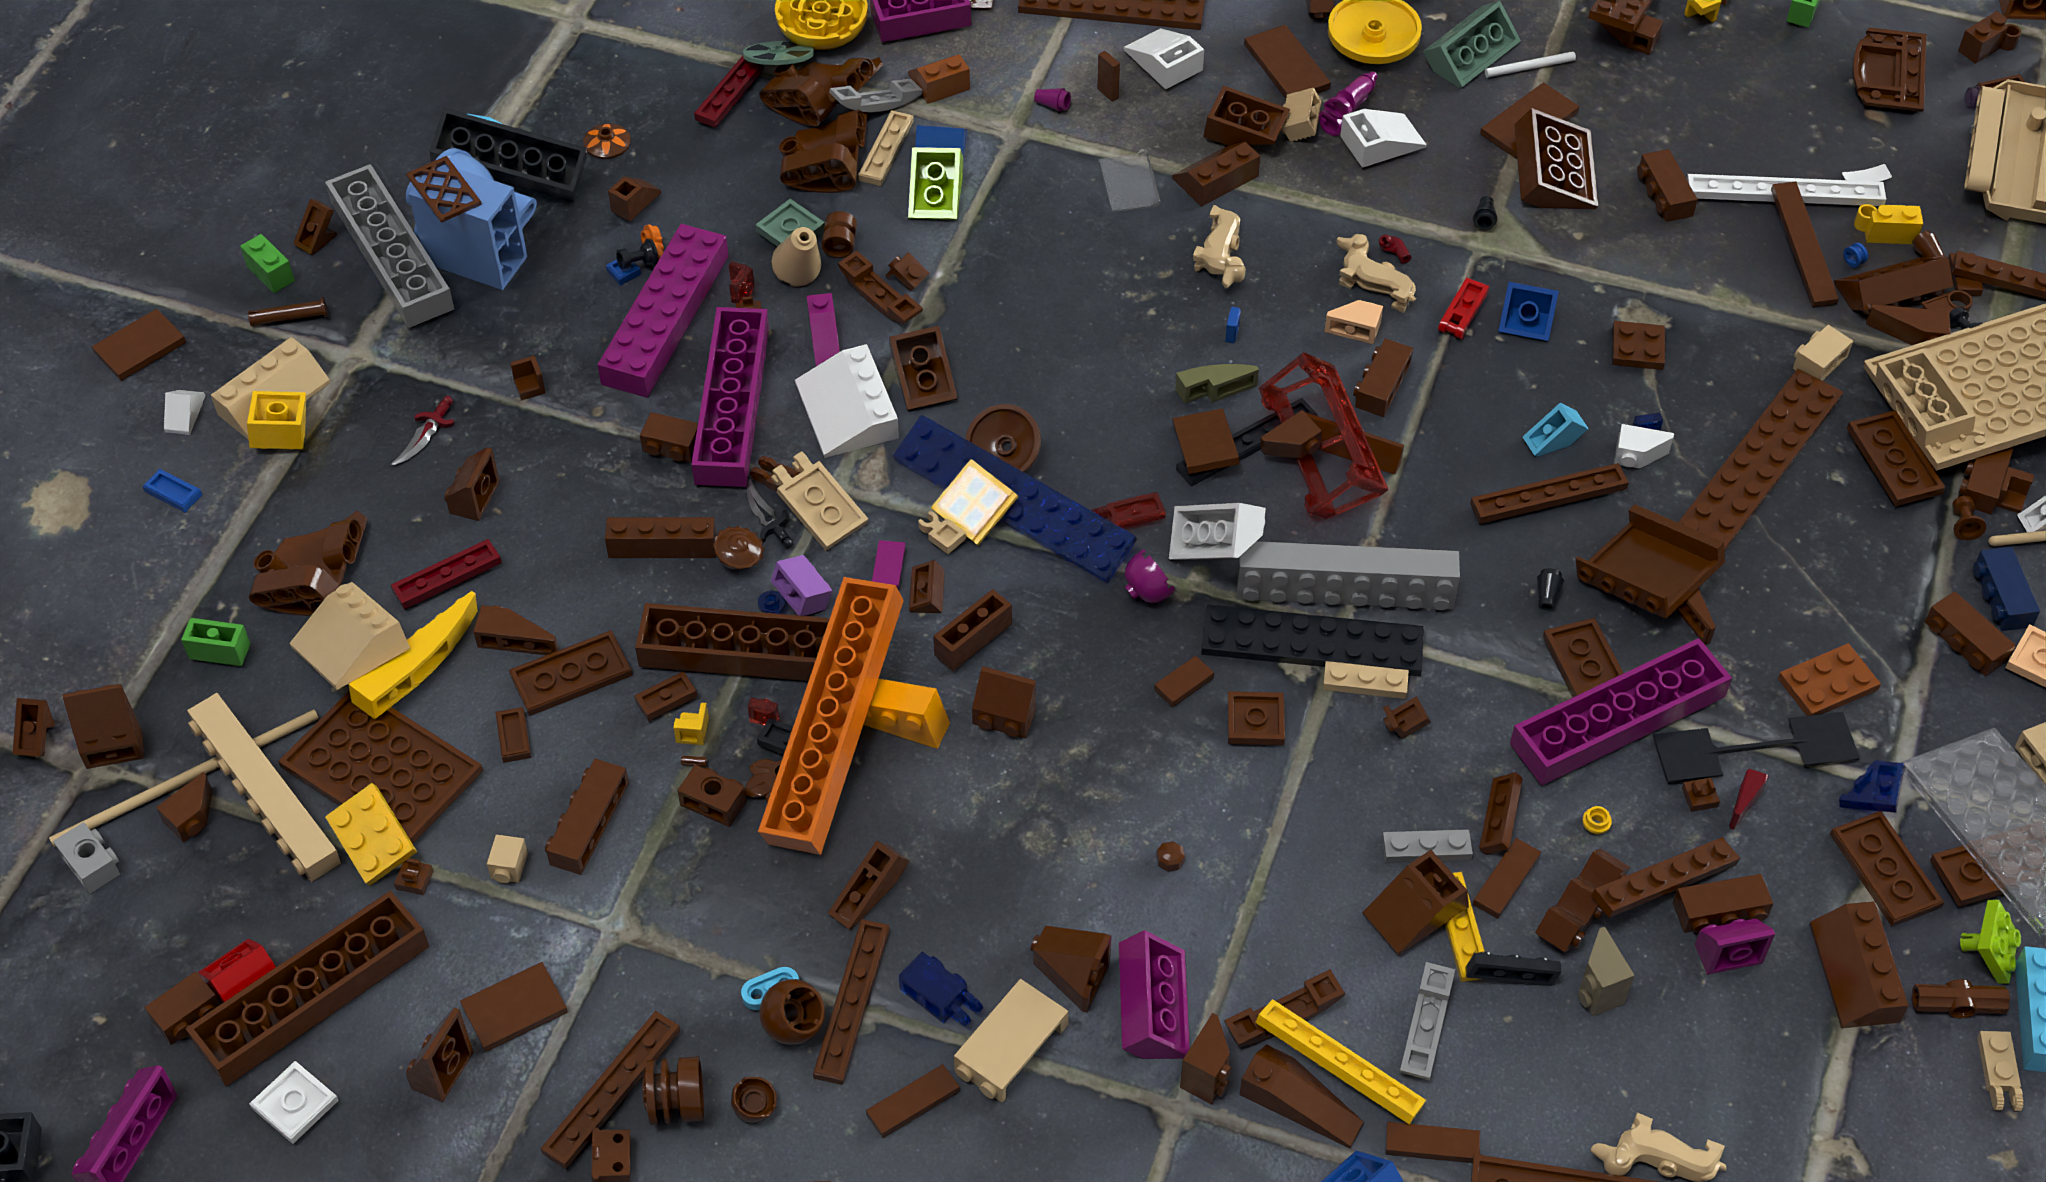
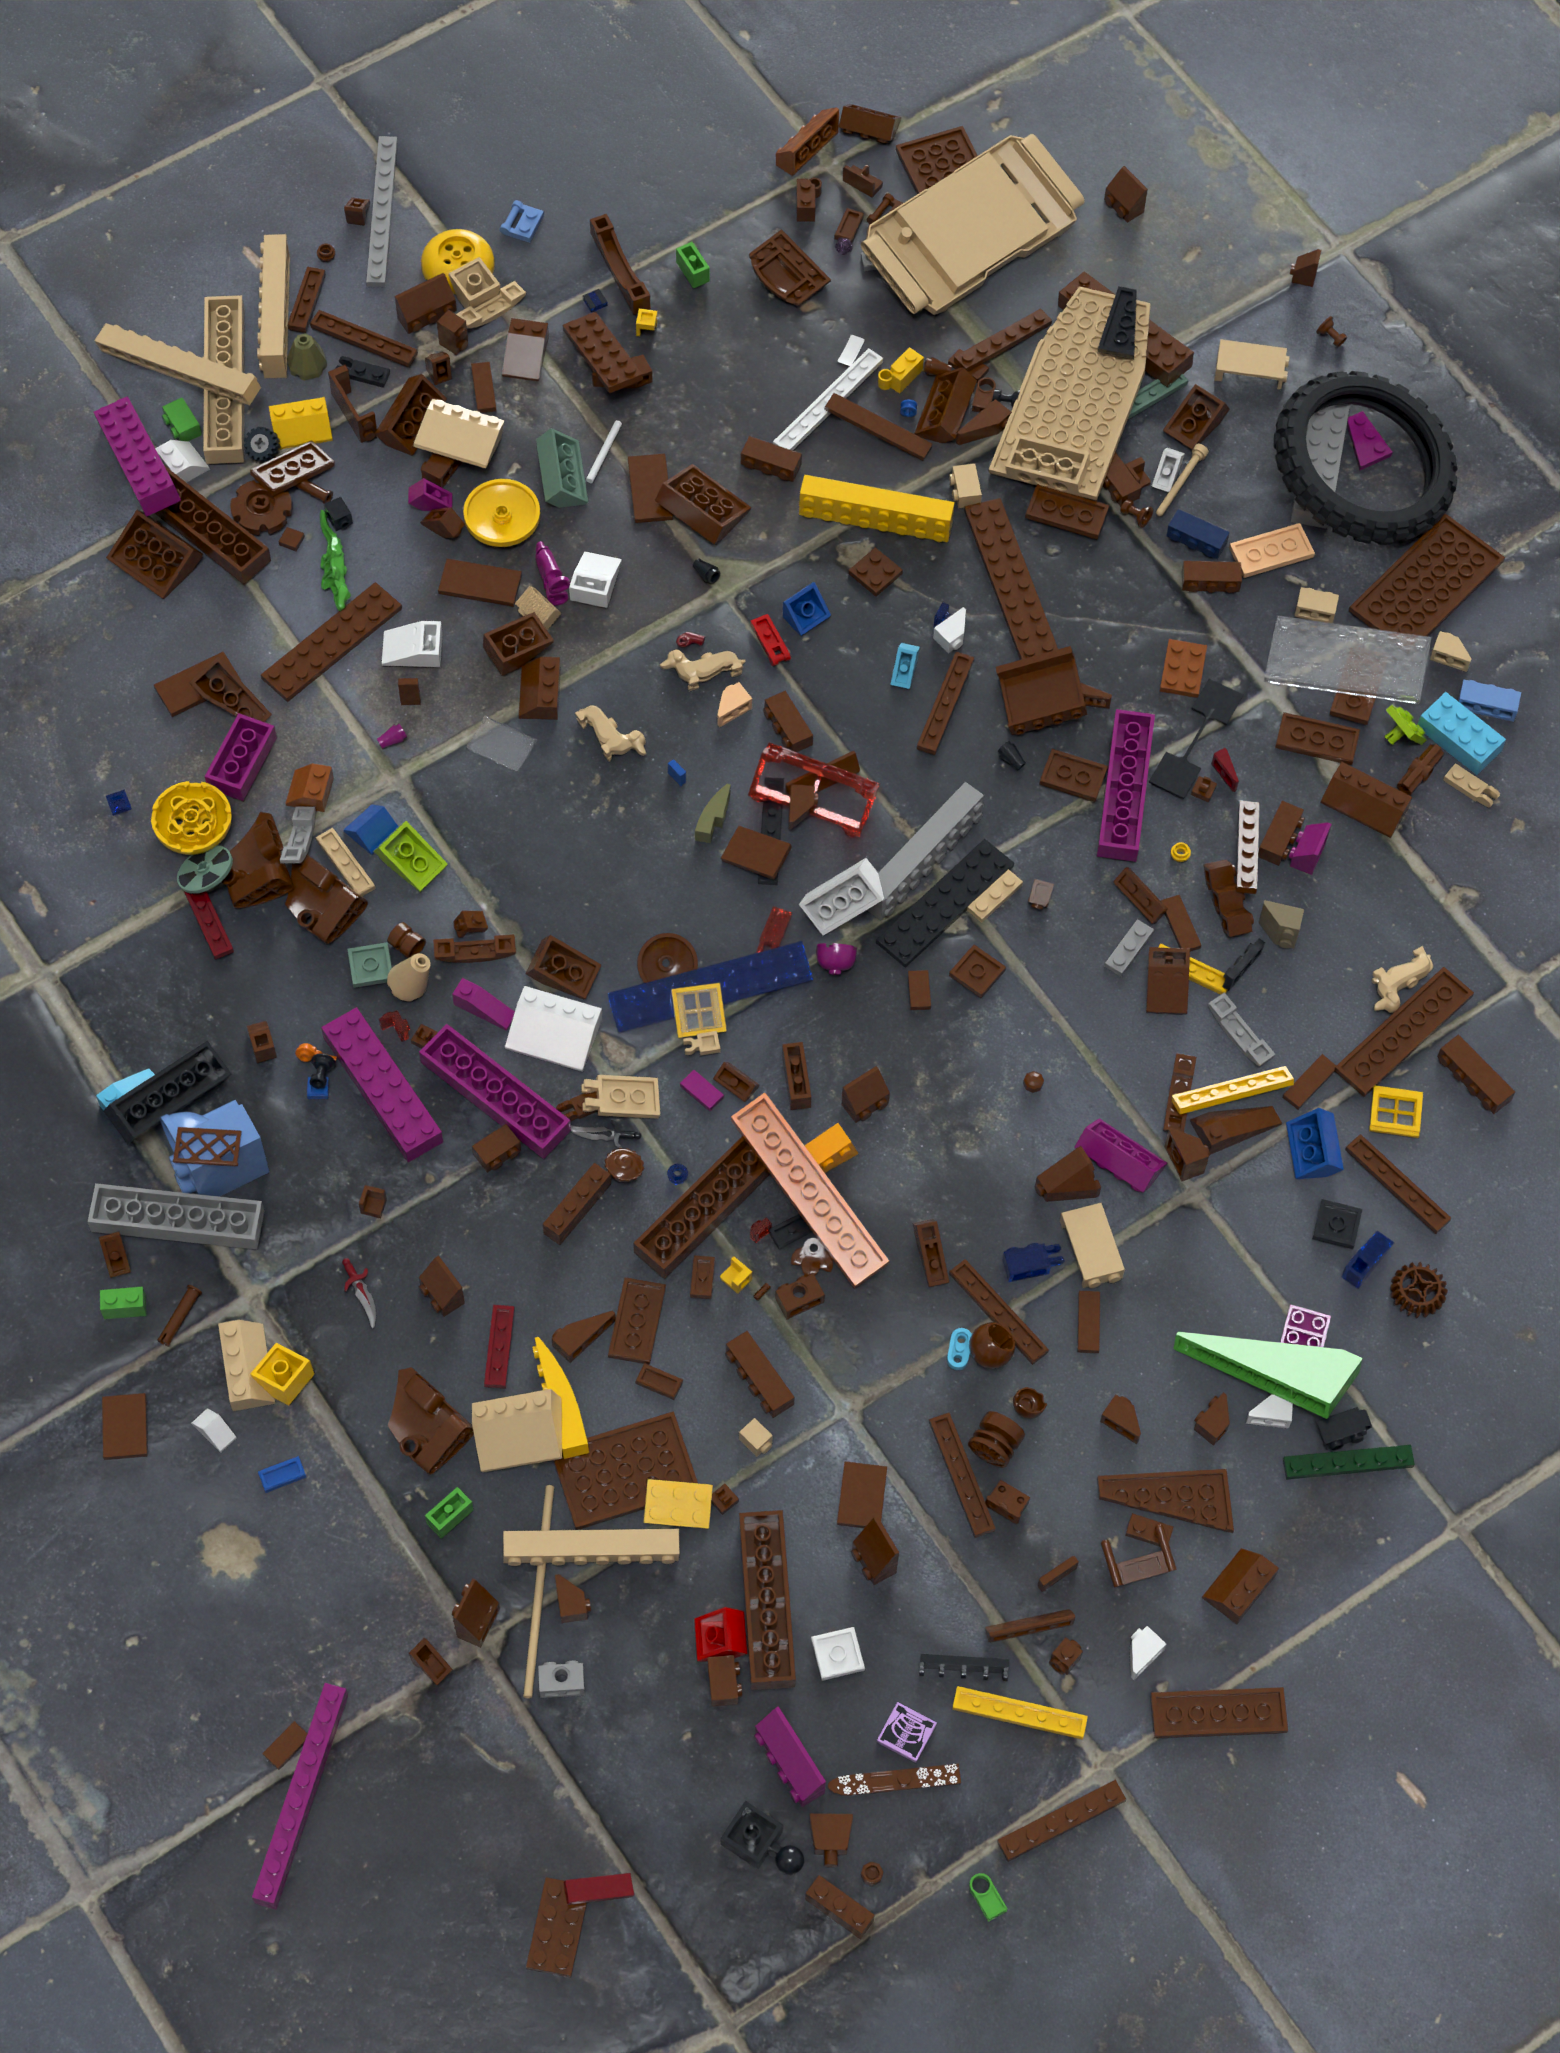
camera: 55 degrees left, 10 degrees up
reddish brown dish [583,123,631,159] -> none
medium lavender brick [771,555,832,616] -> none
clear blue wing [1839,760,1904,813] -> none
none -> yellow brick [799,475,954,542]

